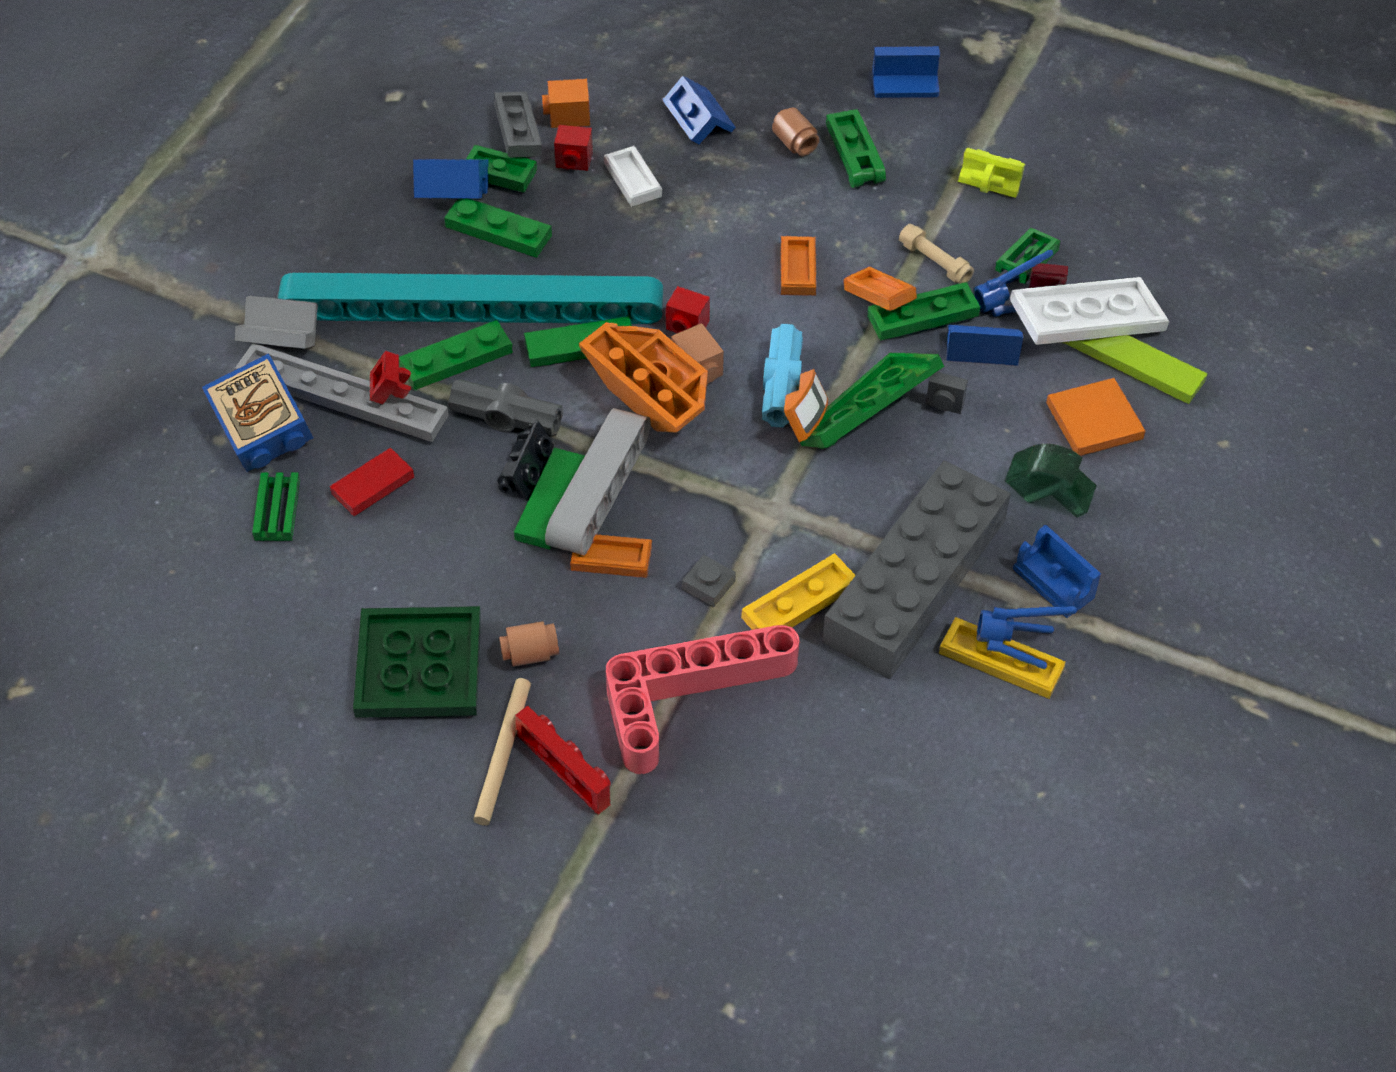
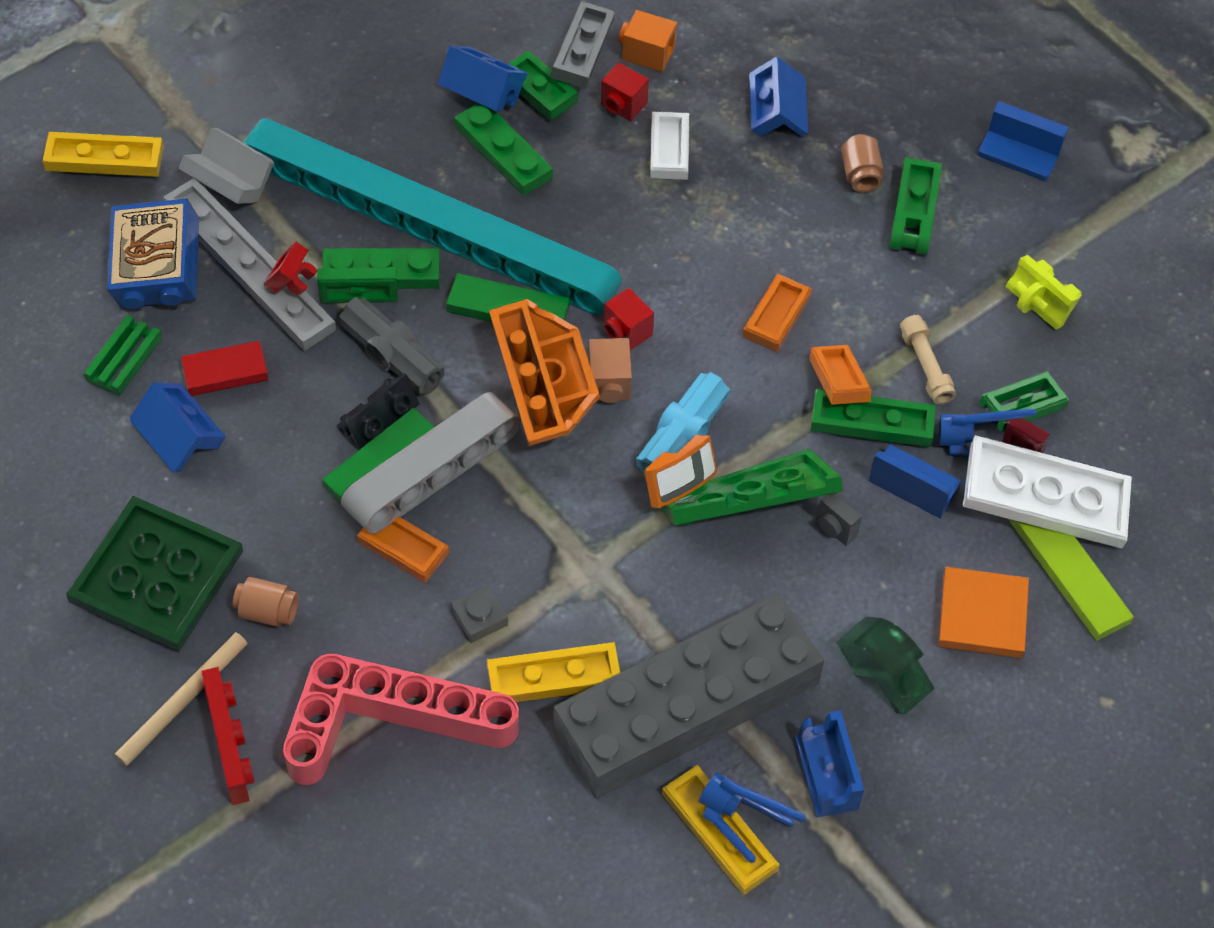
camera: 25 degrees right, 5 degrees up
none -> yellow plate [42,132,164,177]
none -> blue panel [130,382,226,472]
none -> green tile [317,267,398,303]

